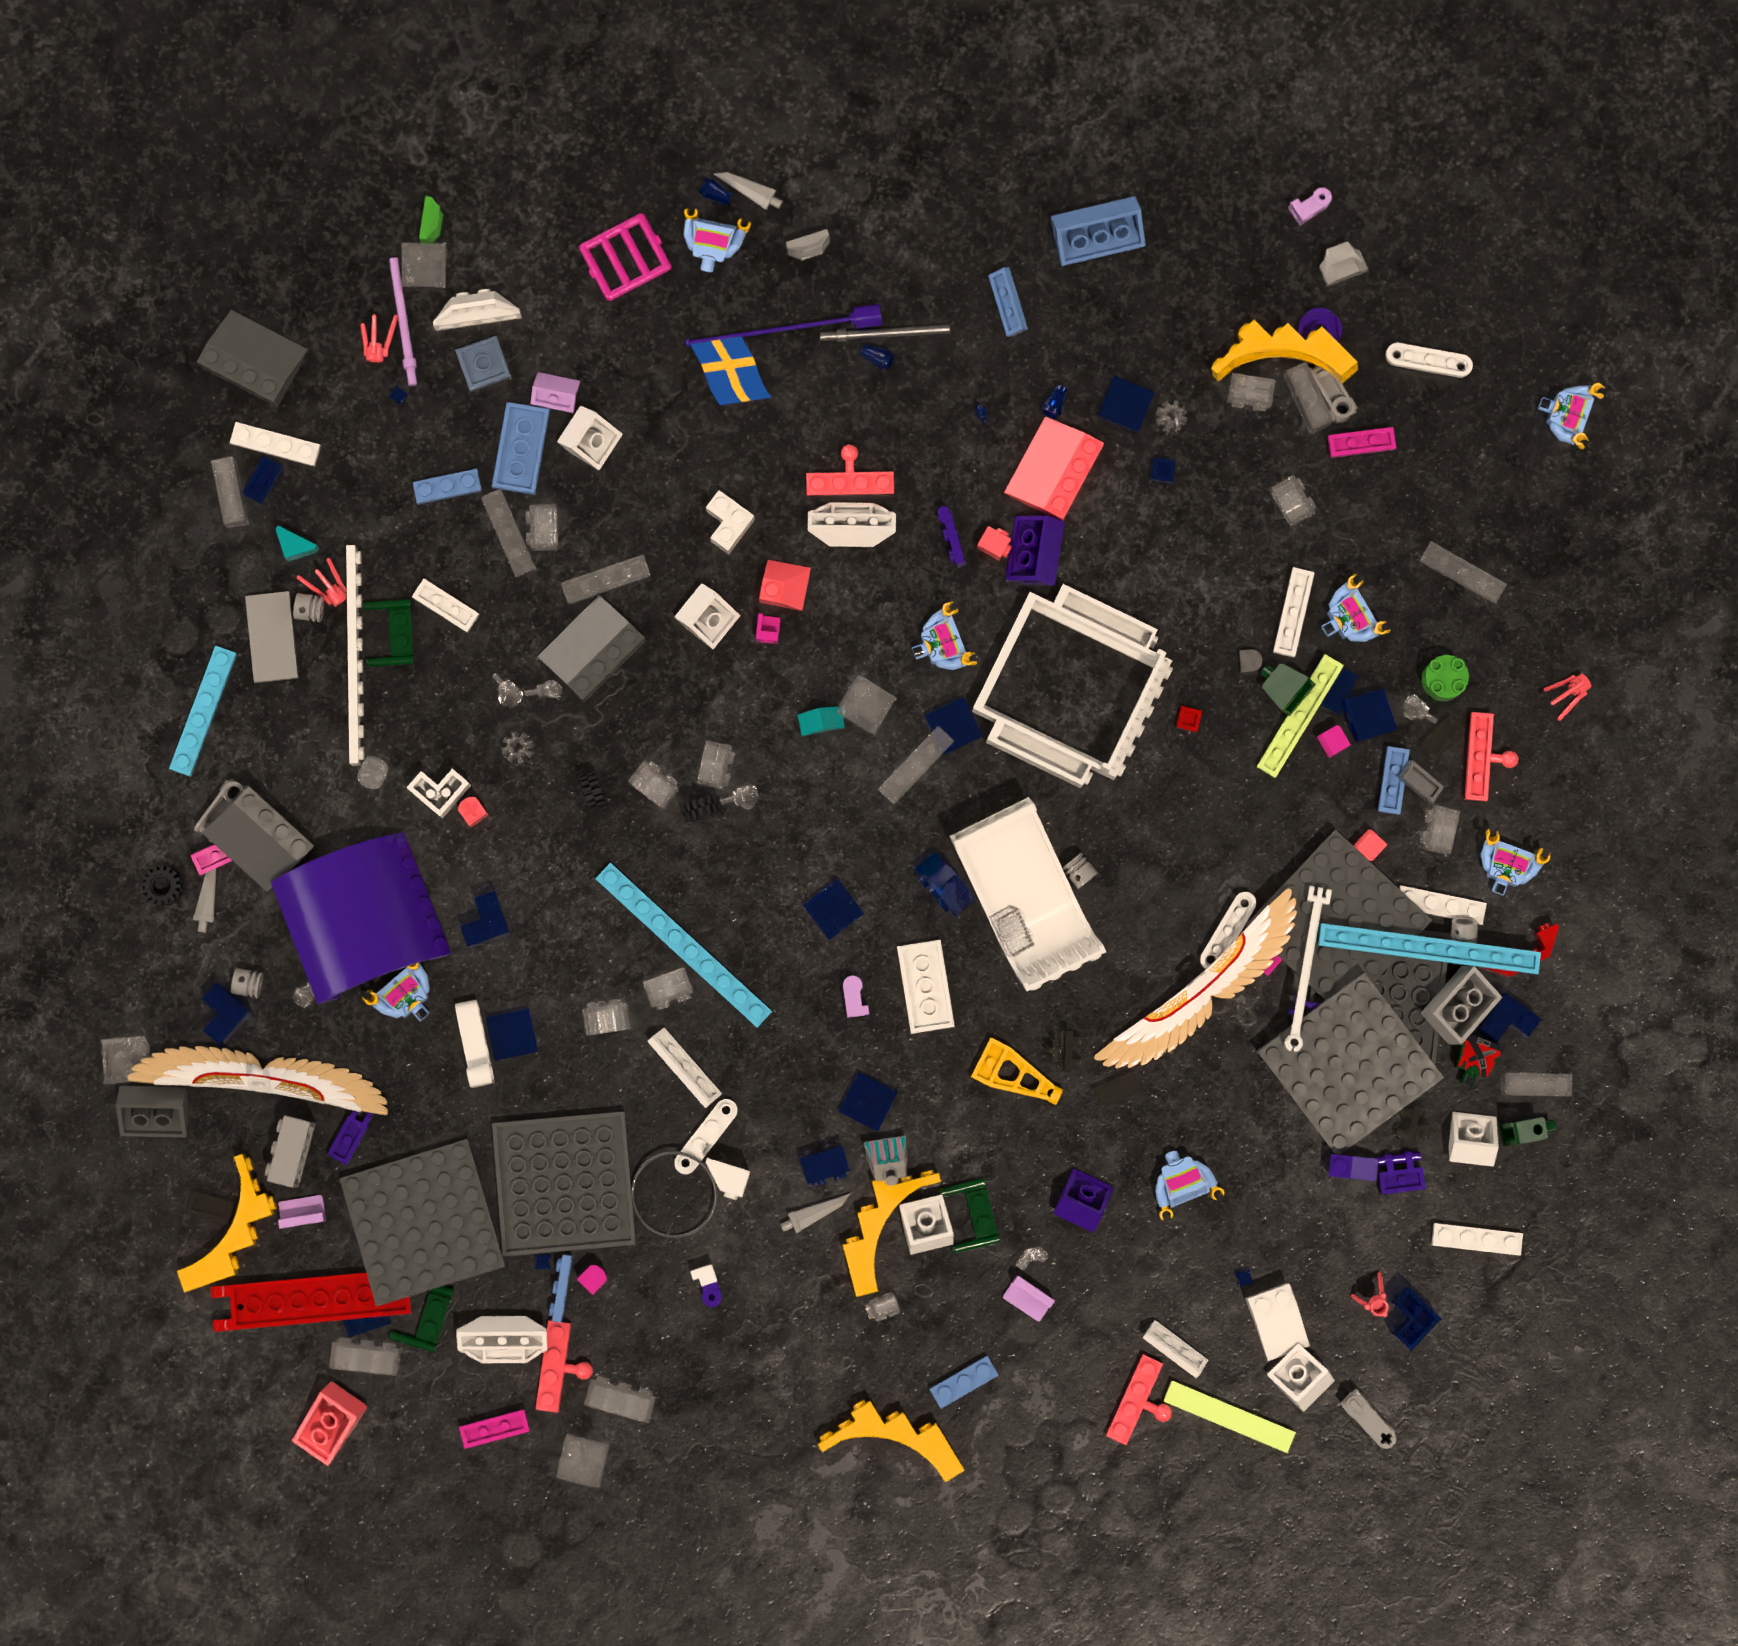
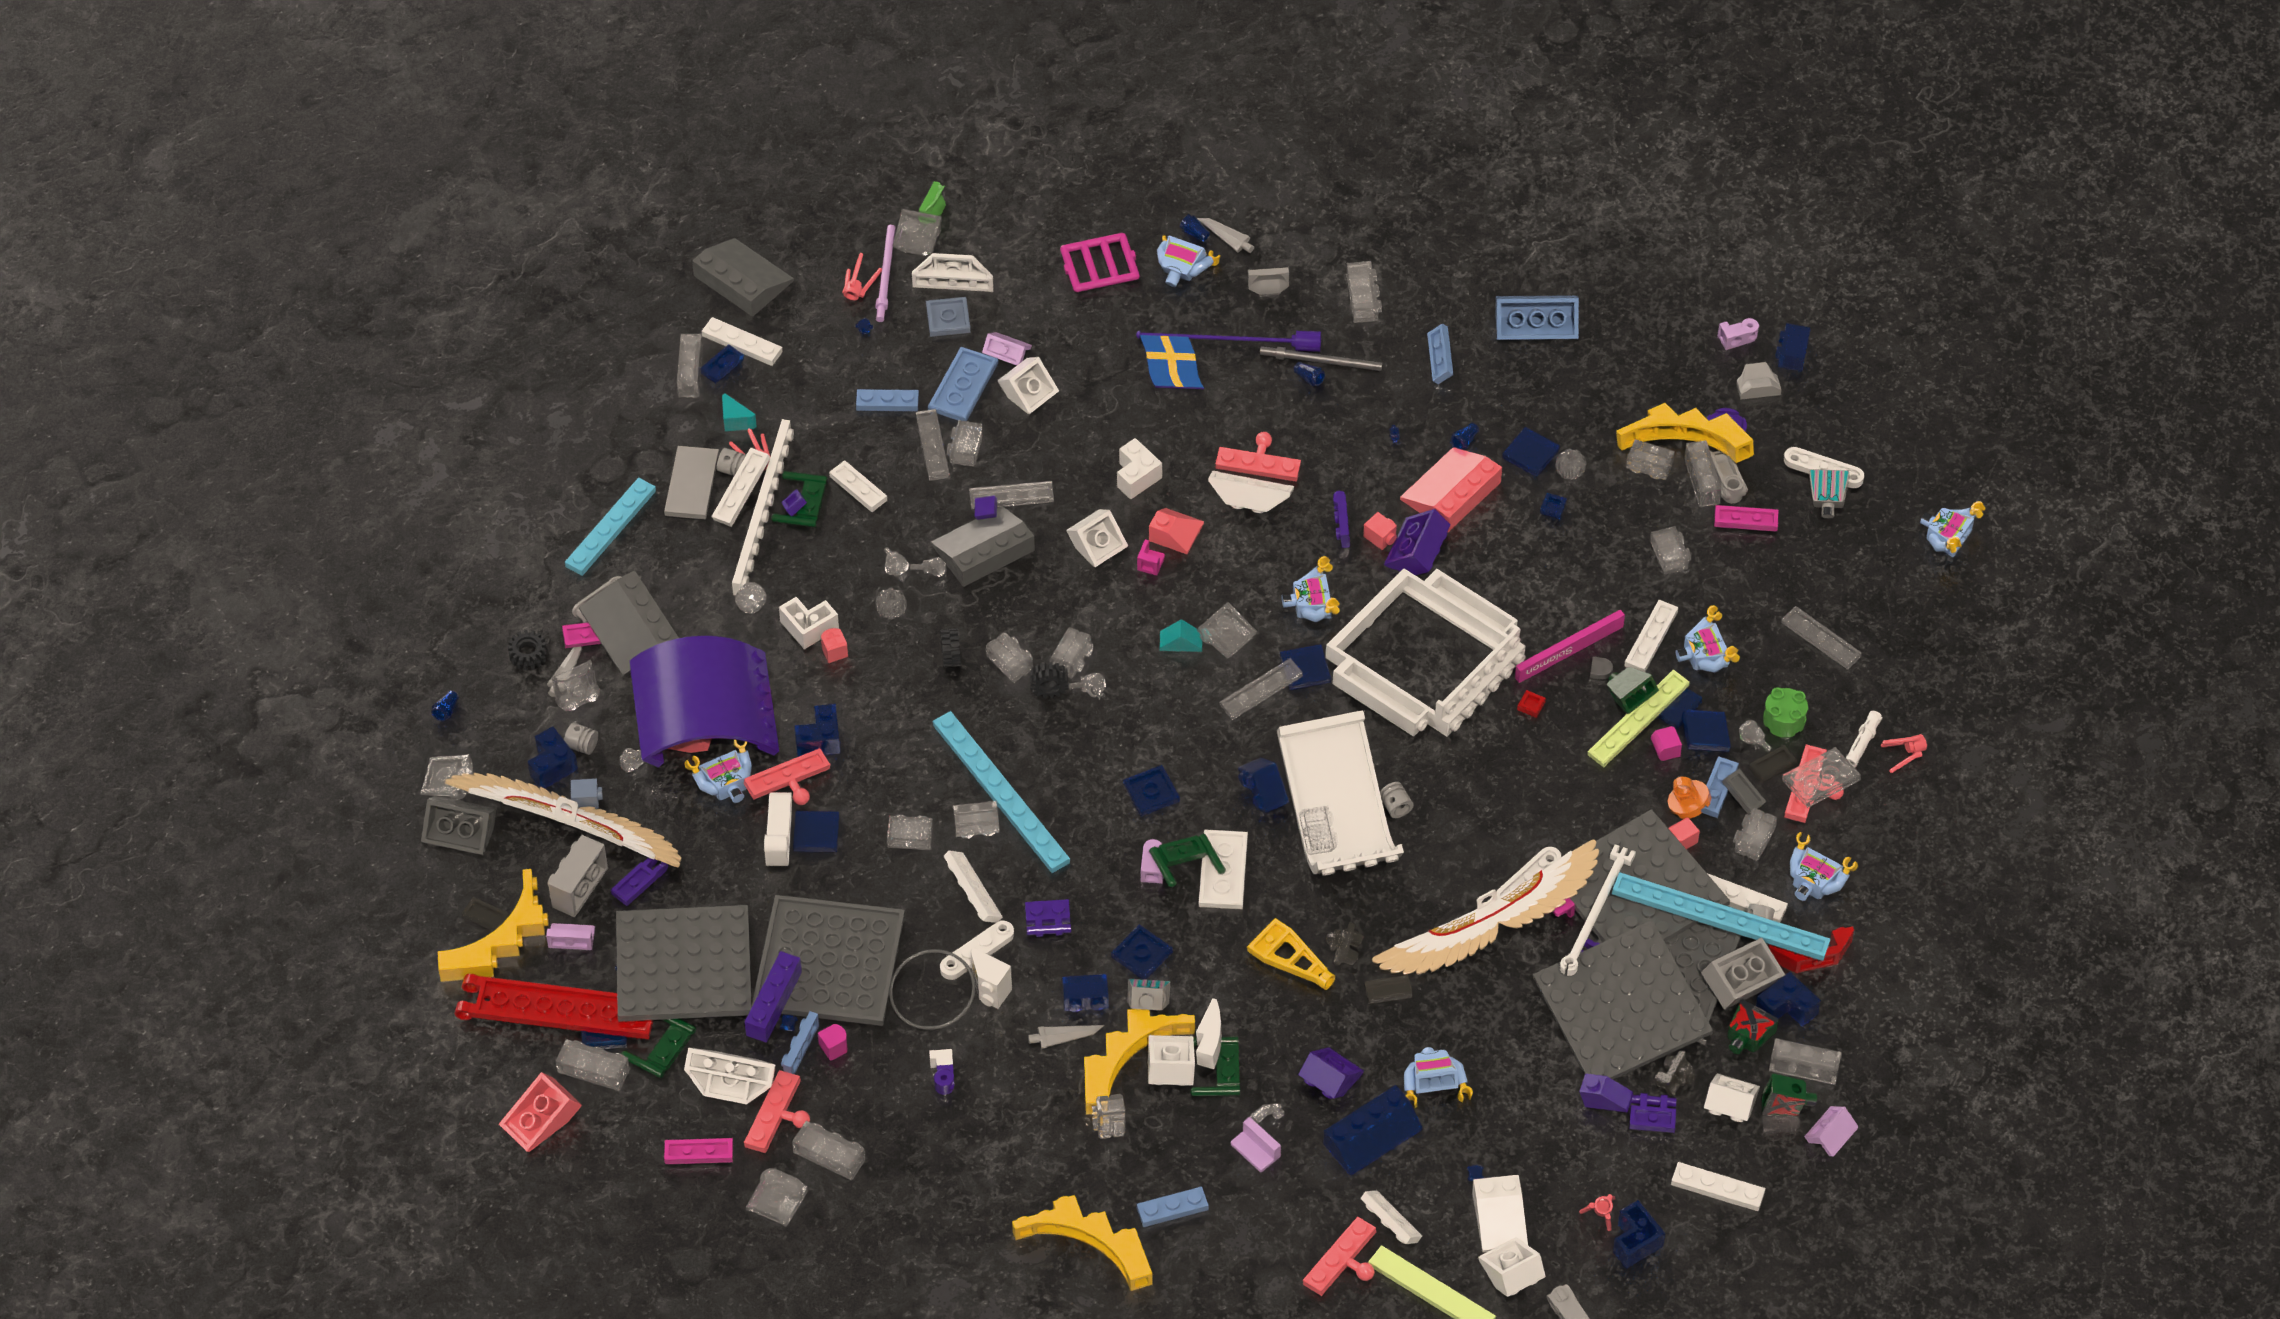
camera: 20 degrees right, 30 degrees down
none -> clear blue cone [431,691,459,721]
none -> clear slope [552,660,600,711]
none -> sand blue brick [571,779,603,809]
none -> white plate [712,448,770,527]
none -> coral plate [743,748,830,805]
none -> dark purple brick [745,951,802,1043]
none -> dark purple tile [781,489,807,516]
none -> dark purple tile [975,495,997,520]
none -> dark purple plate [1025,899,1071,937]
none -> dark green plate [1149,834,1226,887]
none -> white slope [1196,999,1222,1069]
none -> clear blue slope [1323,1085,1422,1176]
none -> clear brick [1346,261,1382,323]
none -> dark pink tile [1515,610,1625,683]
none -> orange tile [1668,777,1711,819]
none -> clear blue brick [1775,323,1811,371]
none -> clear plate [1782,747,1861,808]
none -> lavender panel [1804,1106,1858,1156]
none -> torso [1809,469,1850,518]
none -> white pin [1844,711,1882,768]

